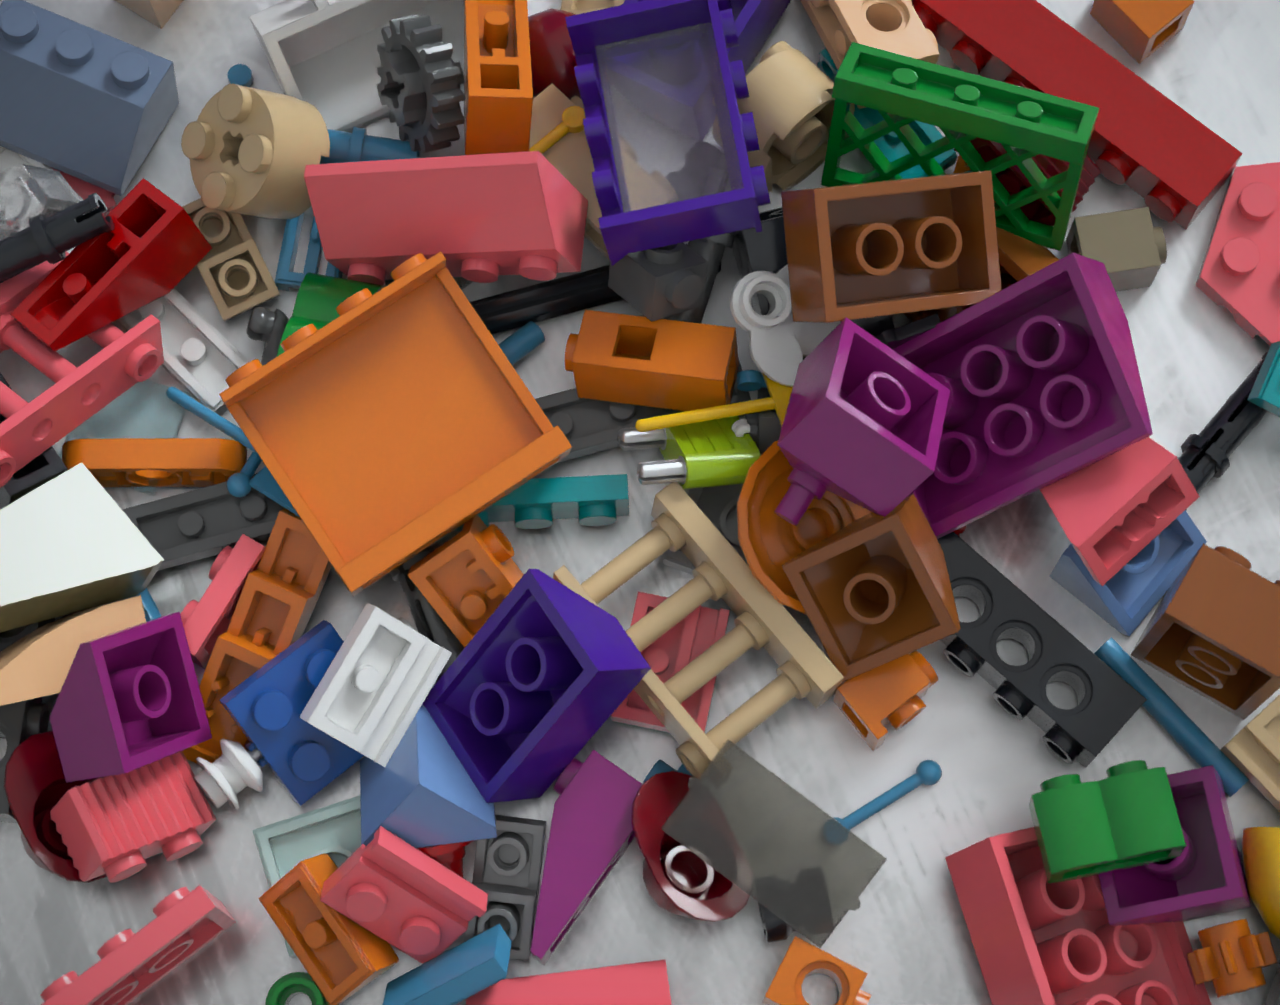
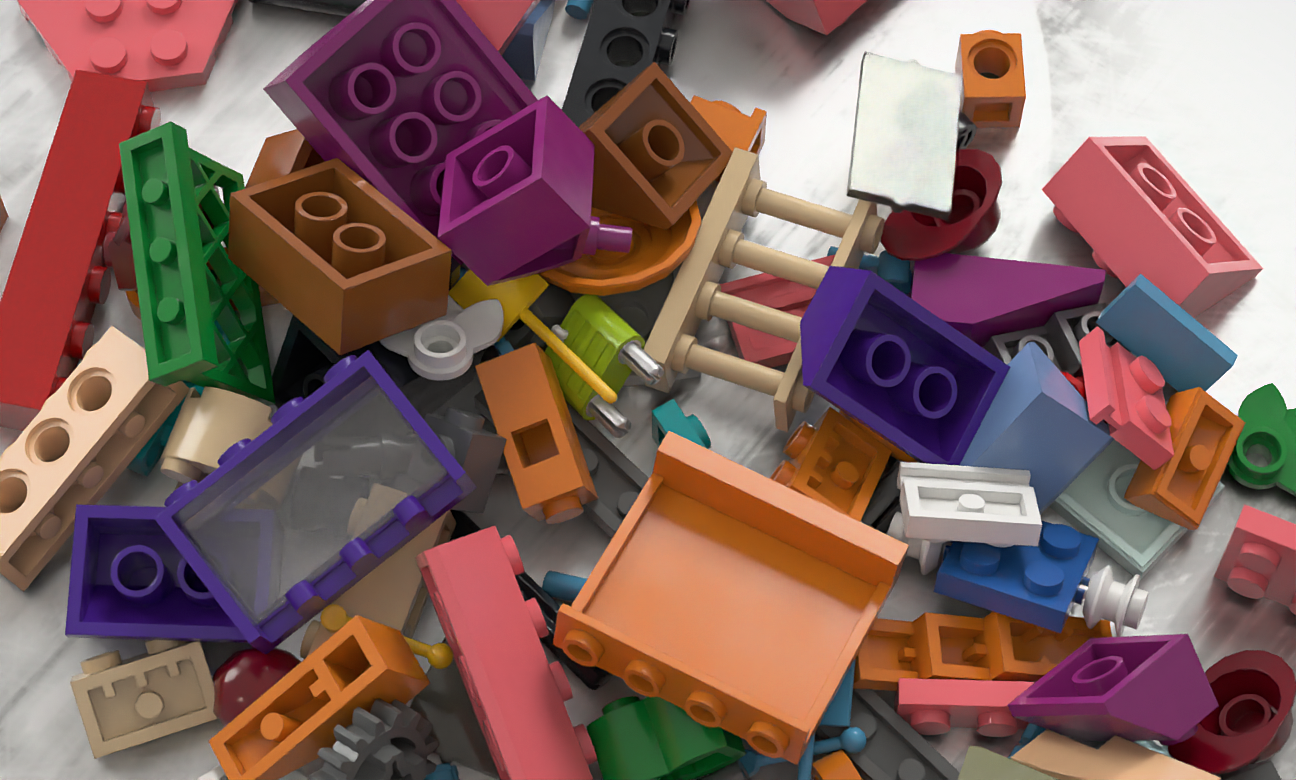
camera: 120 degrees left, 10 degrees down
coral brick [50,751,216,883] -> none
dark azure hinge [822,760,942,845] -> none
dark tan brick [1066,207,1167,292] -> none

